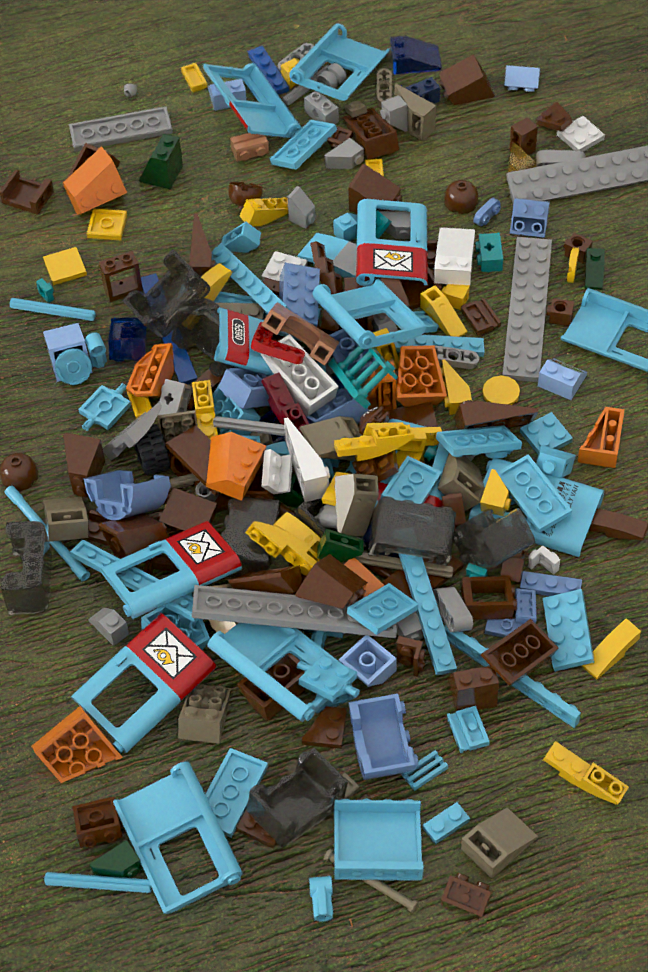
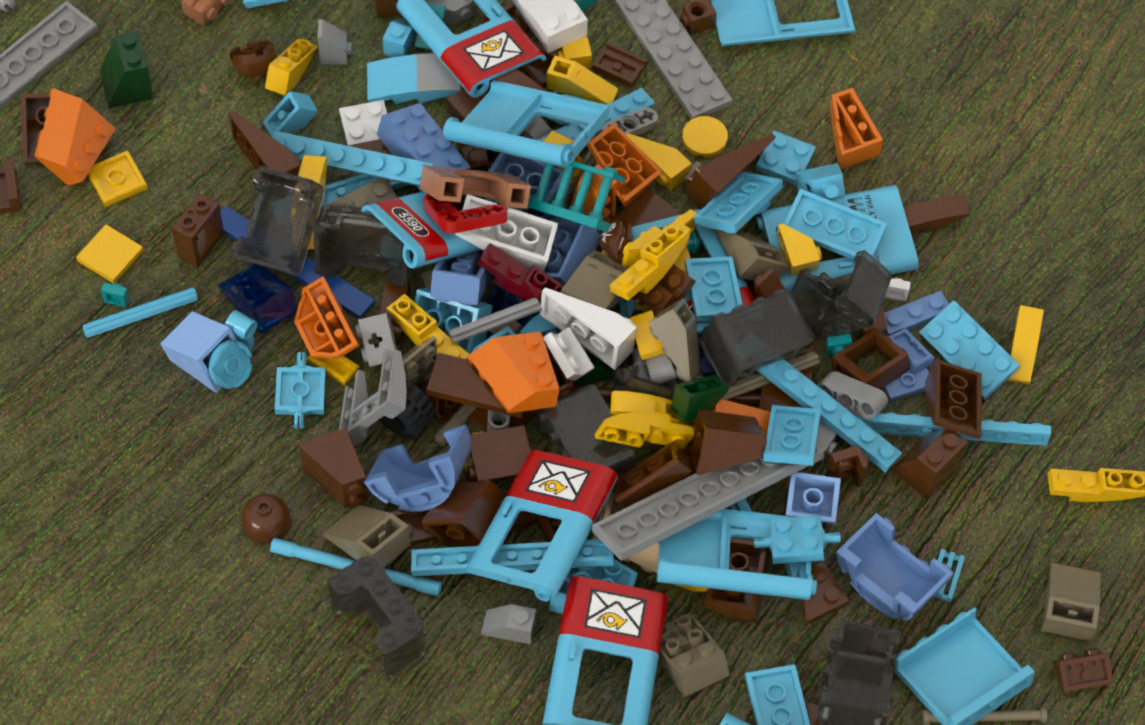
camera: 40 degrees left, 5 degrees up
reddish brown slope [310,241,343,295] -> none
medium azure plate [423,802,470,844] -> none
medium azure plate [447,706,490,753] -> none
light blue slope [538,359,587,400] -> none

